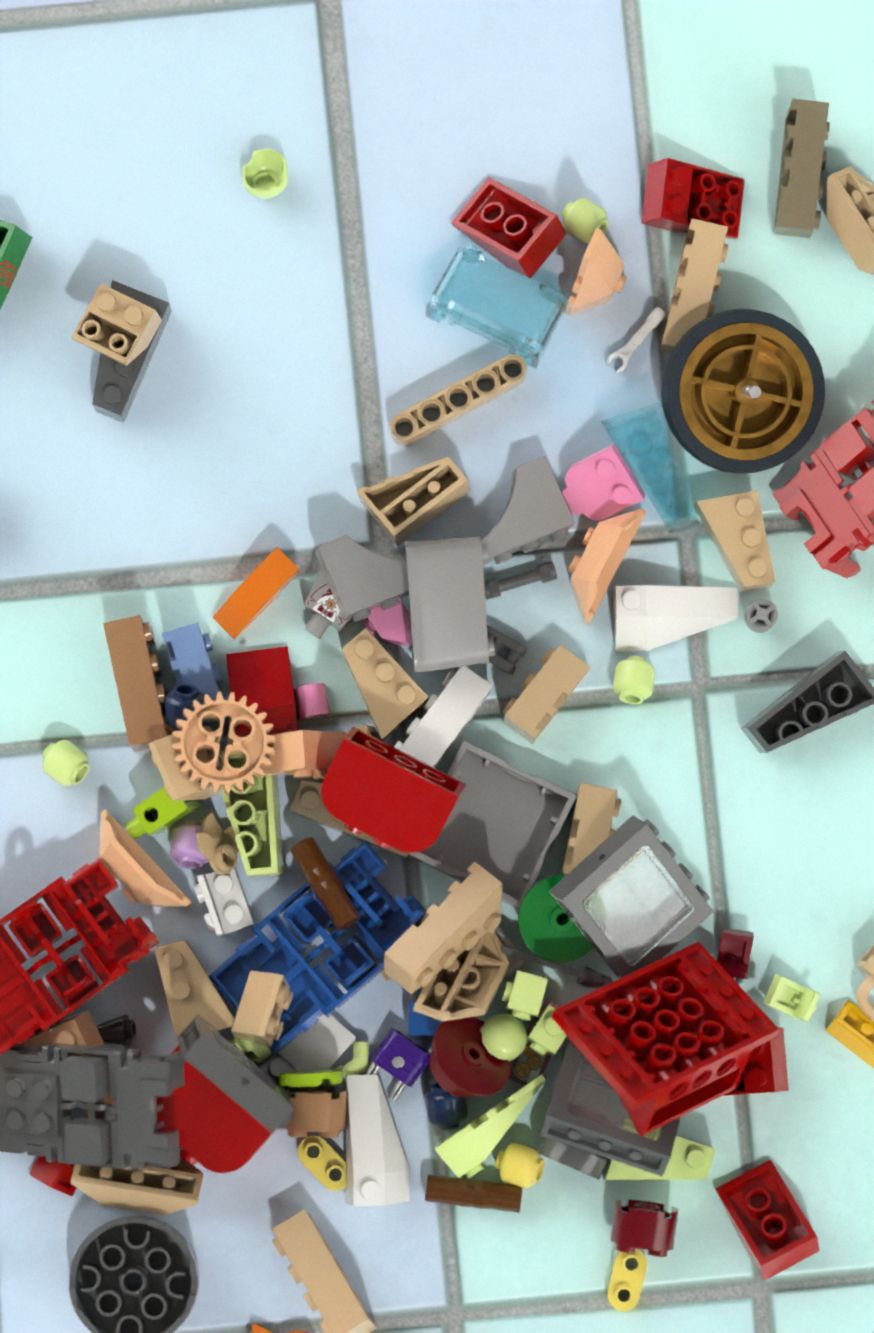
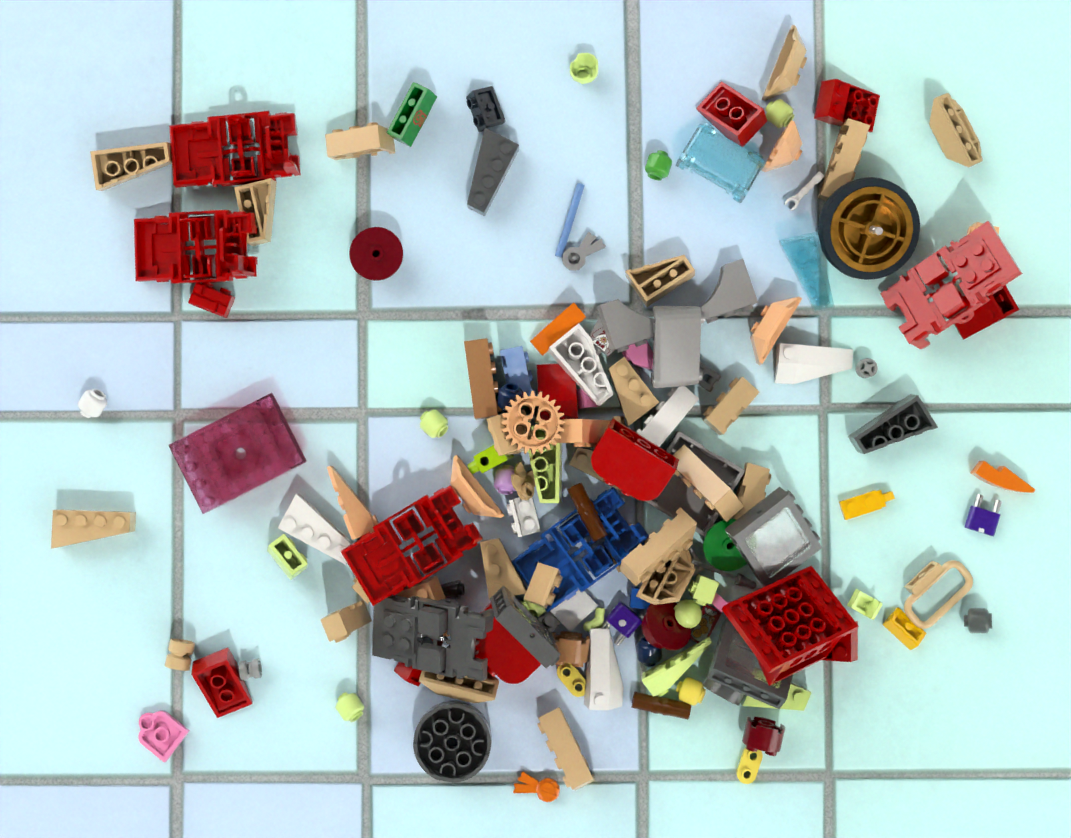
camera: 10 degrees right, 5 degrees up
tan slope [71,283,162,366] -> none
lime tile [279,1069,343,1087] -> none
tan beam [390,354,527,446] -> none
dark grey bar [484,561,558,600] -> none
yellowish green bracket [527,1005,567,1057] -> none
bright pink plate [562,444,645,521] -> none
yellowish green head [613,656,655,704] -> none
tan wedge [693,490,775,592] -> none
red slope [715,1159,820,1281] -> none
dark red bracket [716,927,754,980] -> none
dark tan wedge [774,98,830,238] -> none
none -> black bracket [466,86,506,132]
none -> white wedge [548,323,614,407]
none -> medium blue bar [555,183,585,258]
none -> light grey piece [562,232,606,271]
none -> bright green head [645,150,672,181]
none -> tan wedge [673,445,744,522]
none -> tan wedge [761,25,807,101]
none -> yellow hinge [839,490,895,520]

